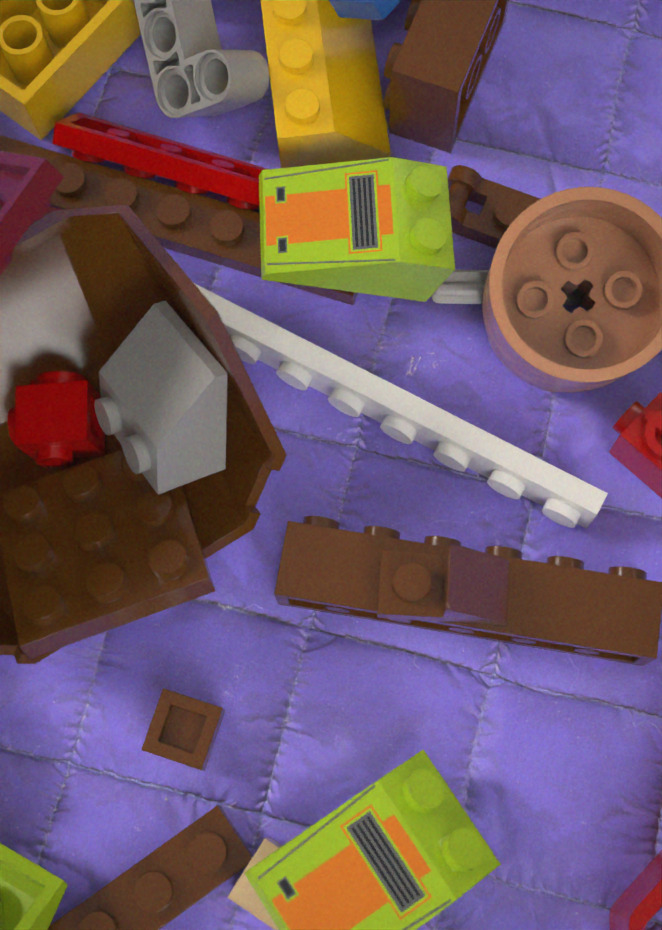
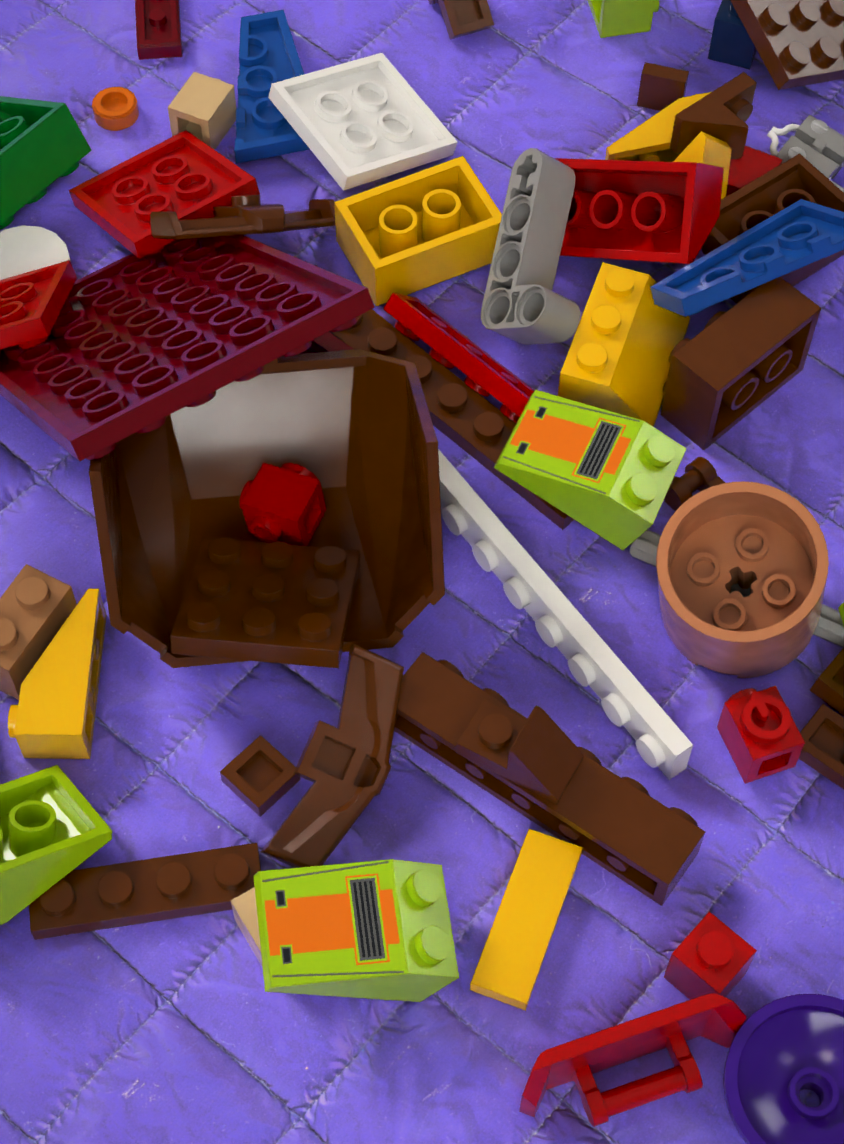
camera: 20 degrees right, 15 degrees down
light grey slope [94,301,227,494] -> none
none -> reddish brown plate [261,644,404,868]
none -> yellow tile [470,829,583,1011]

